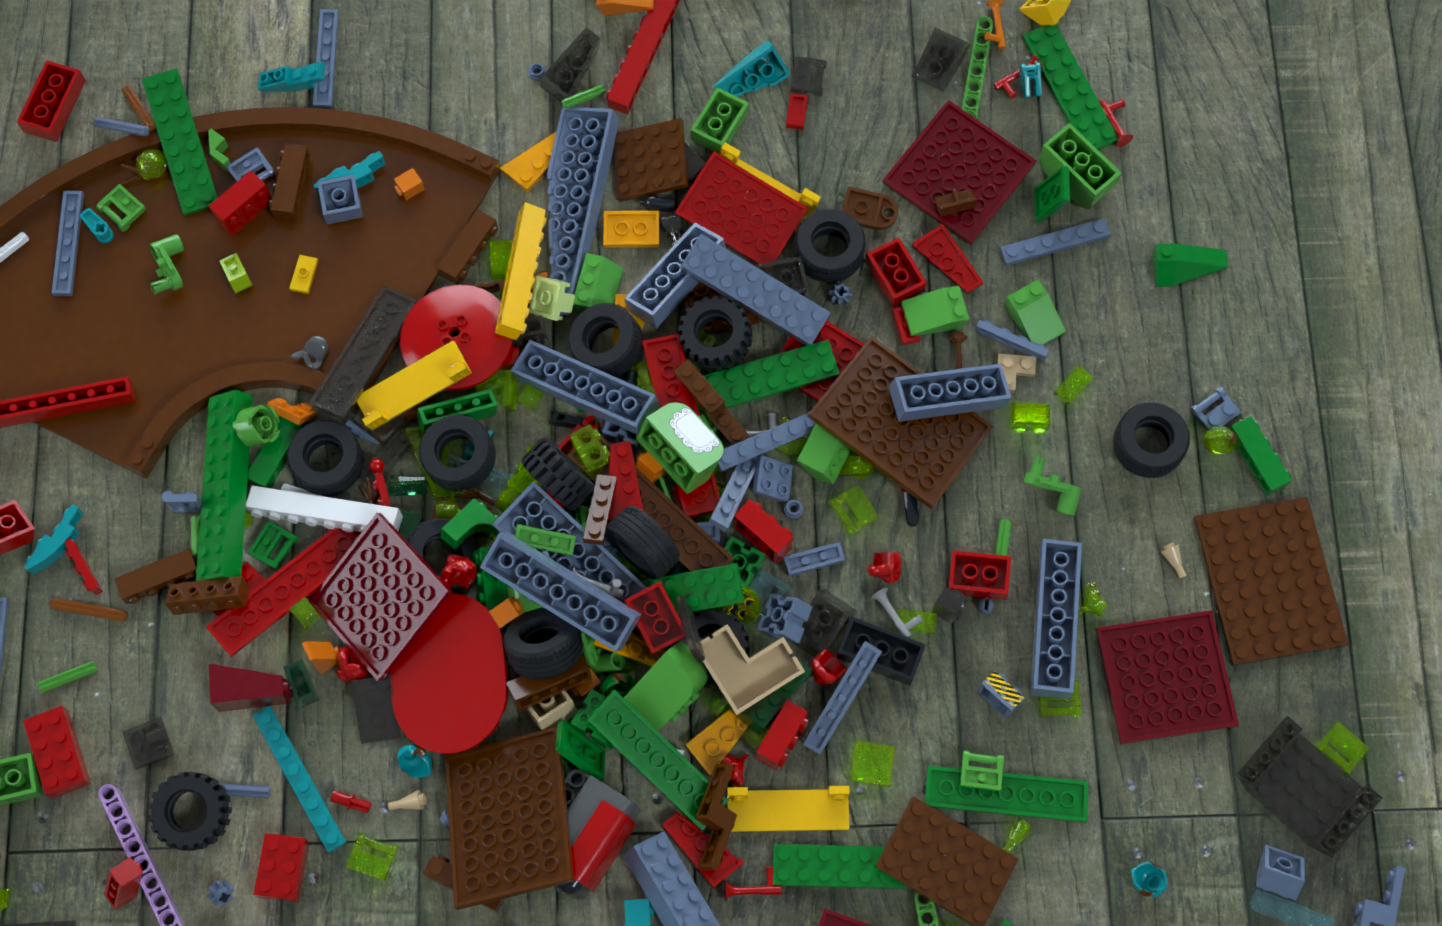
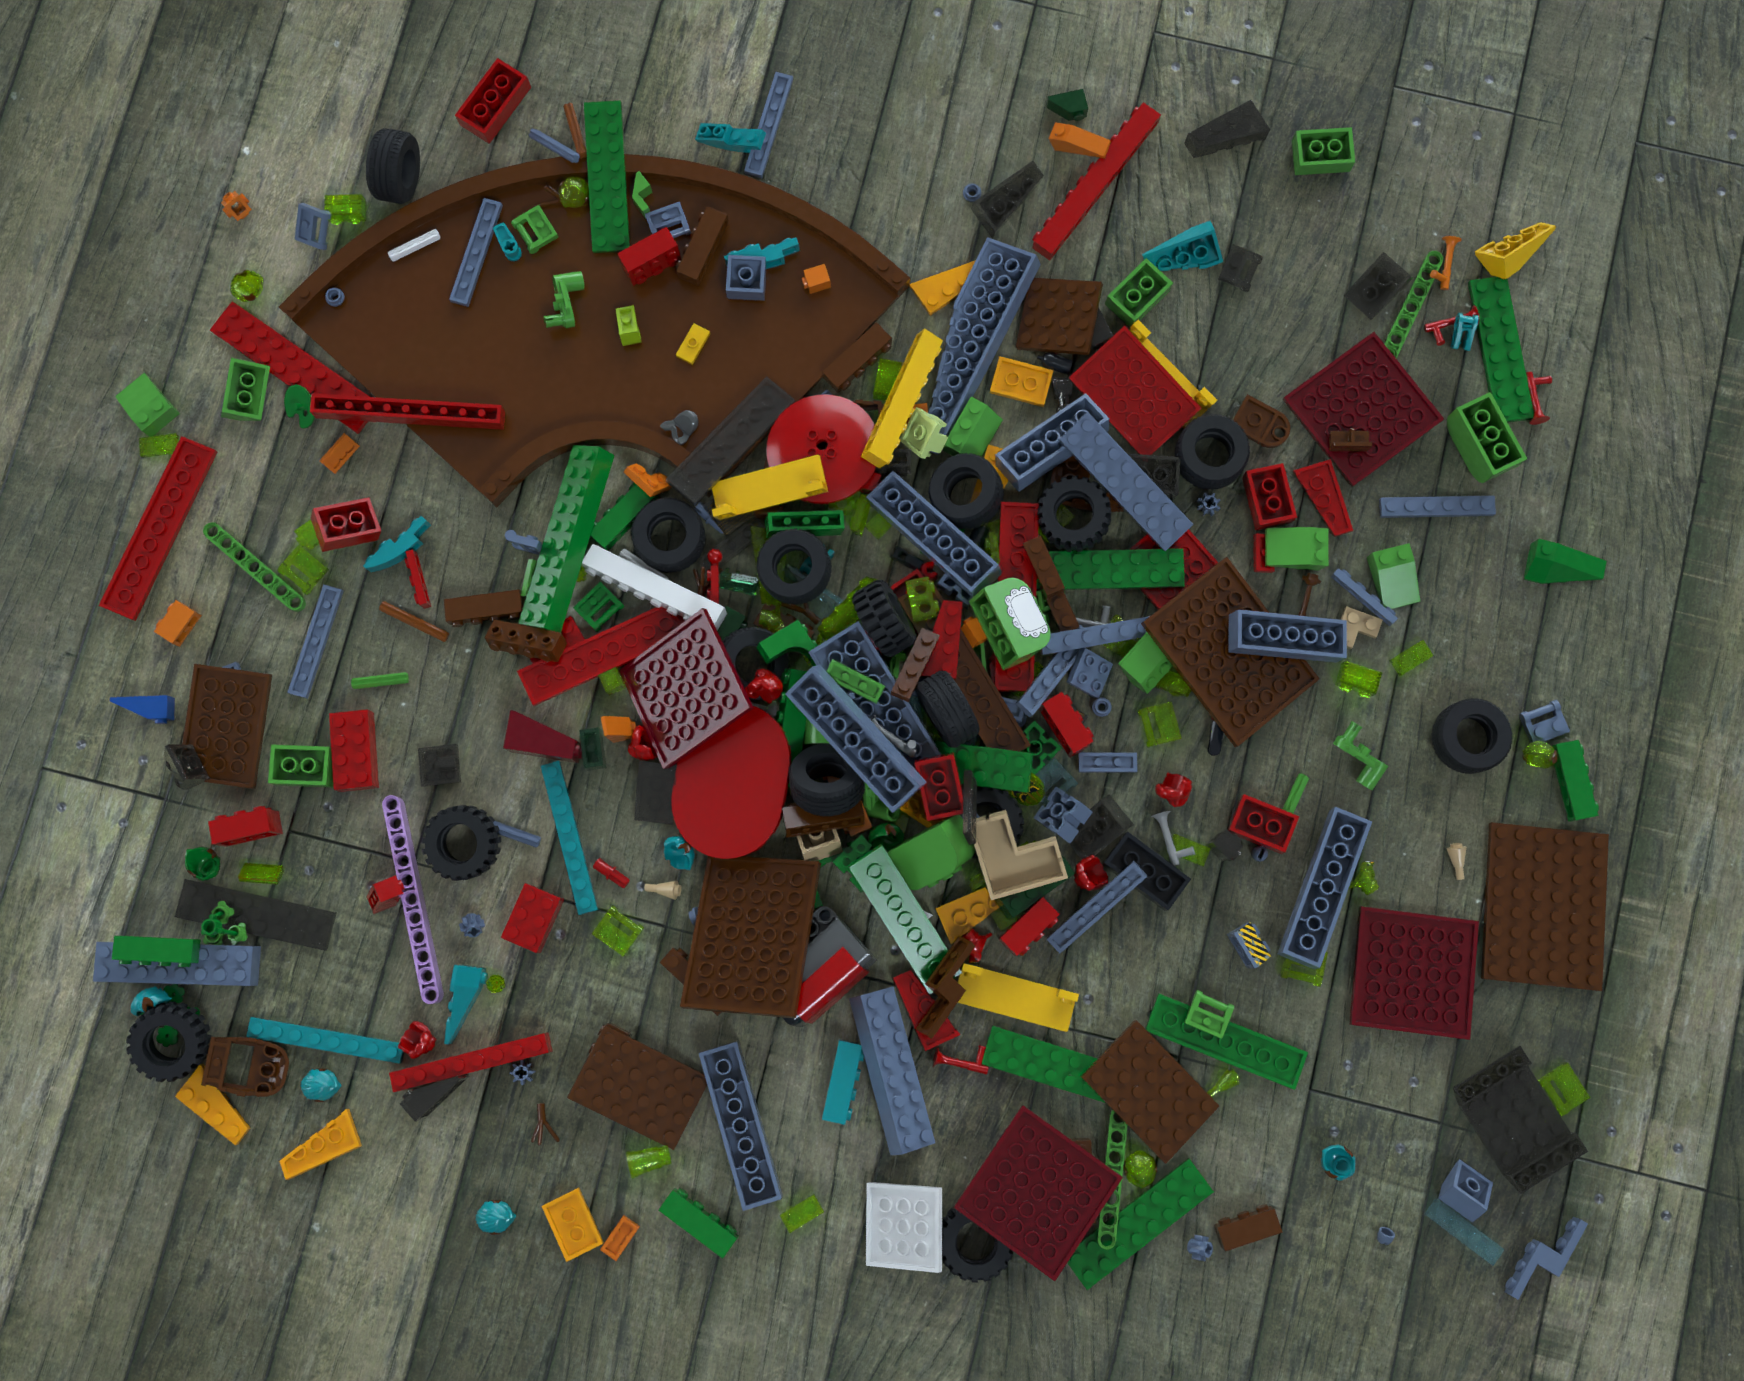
camera: 20 degrees right, 10 degrees up
bright green brick [233,405,280,447] -> none
orange brick [489,596,525,628] -> none
green tile [556,719,605,781] -> none
bright green axle [562,85,606,109] -> none
red tile [786,93,808,130] -> none
clear neon green plate [850,741,895,787] -> none
green tile [1034,166,1070,222] -> none

